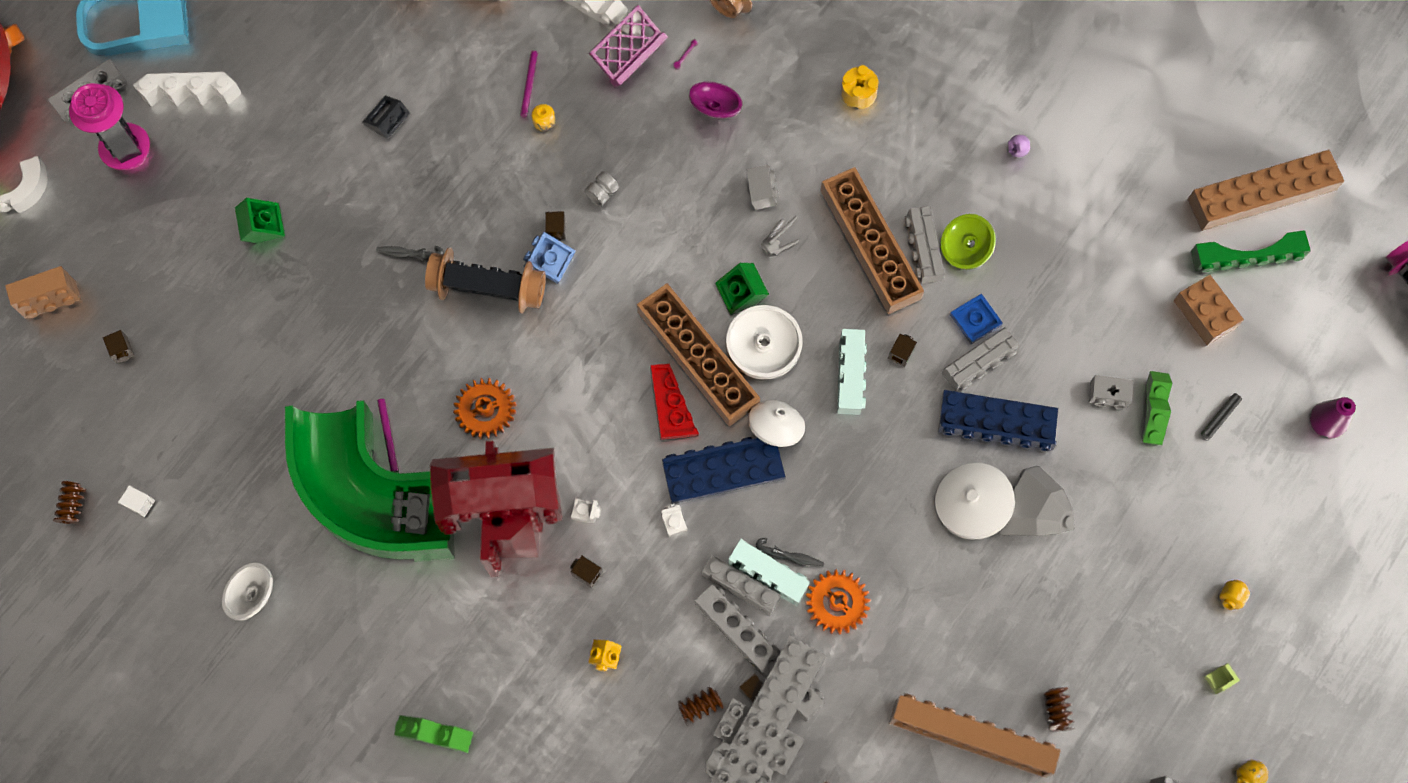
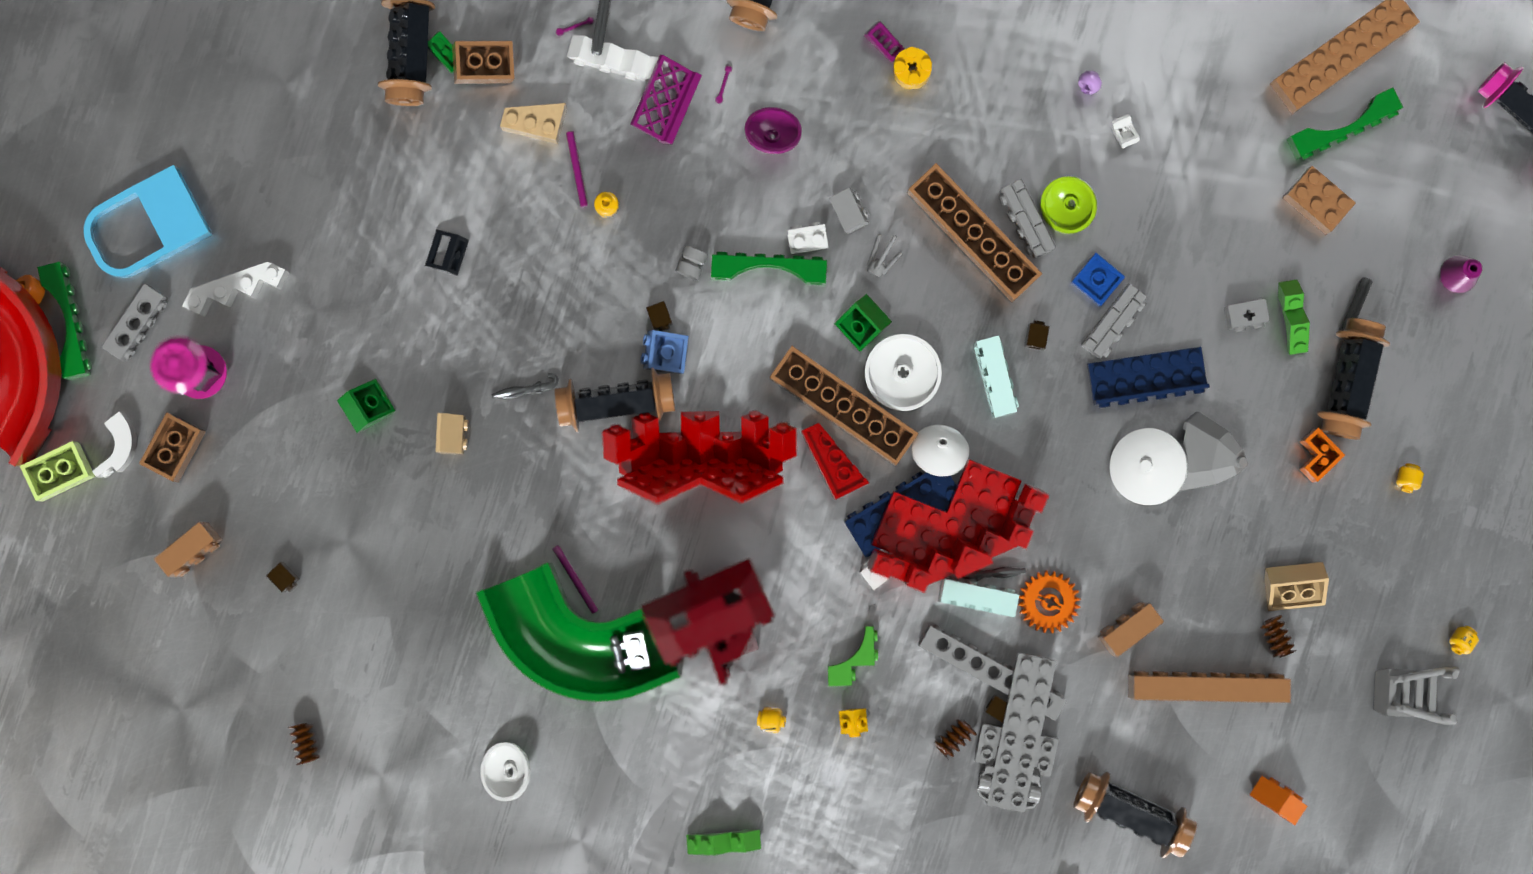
camera: 20 degrees left, 15 degrees up
white brick [118,486,155,518] -> none
orange gear [453,378,517,439] -> none
dark brown brick [570,555,603,588] -> none
white bracket [571,499,601,524] -> none
light grey brick [702,555,781,616] -> none
yellowish green panel [1205,663,1240,694] -> none
none -> green arch [37,262,92,380]
none -> medium nougat brick [139,412,206,482]
none -> tan slope [436,413,469,454]
none -> tan wedge [500,103,567,144]
none -> red brick [602,411,797,504]
none -> green arch [711,252,827,286]
none -> yellow head [757,707,786,733]
none -> white bracket [787,222,829,255]
none -> bright green arch [828,626,878,686]
none -> magenta slope [864,21,905,62]
none -> red brick [867,459,1049,593]
none -> medium nougat brick [1098,602,1164,657]
none -> white bracket [1112,114,1140,148]
none -> tan slope [1264,562,1329,611]
none -> orange brick [1299,427,1345,483]
none -> black brick [1317,318,1390,440]

